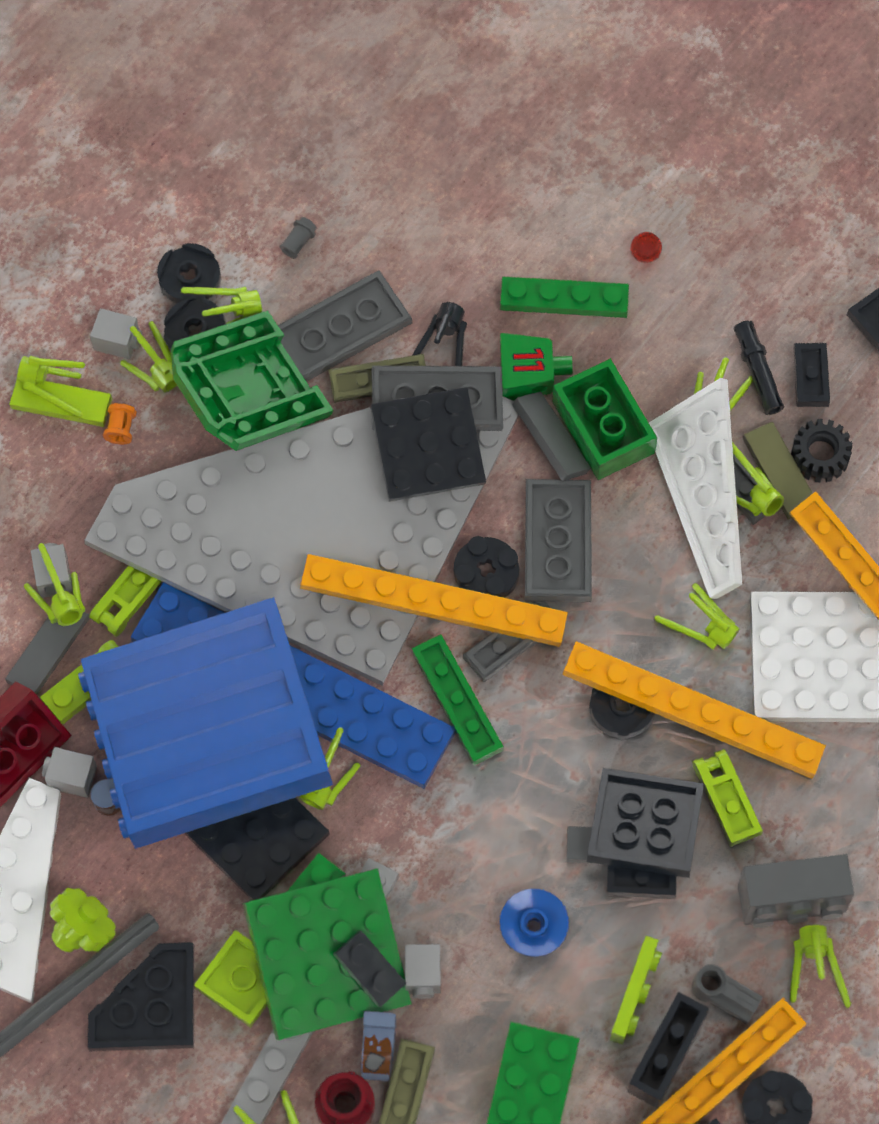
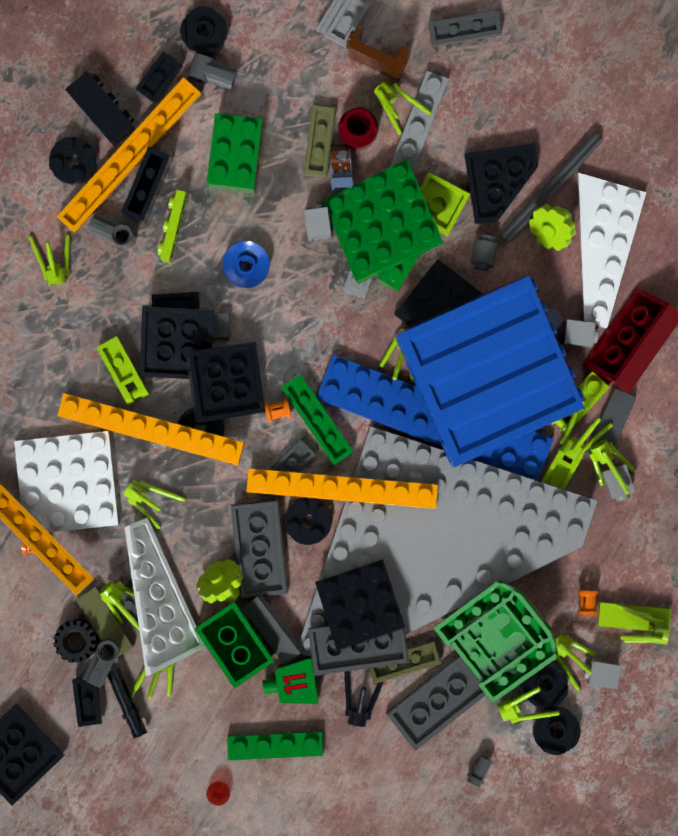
camera: 175 degrees right, 20 degrees up
black plate [333,930,406,1007] -> none
dark grey brick [738,854,854,928] -> none
none -> dark grey piece [82,640,120,688]
none -> black plate [186,342,265,423]
none -> lime plant [196,559,243,603]
none -> orange bush [264,397,292,423]
none -> dark grey brick [471,235,498,271]
none -> lime plant [559,412,613,461]

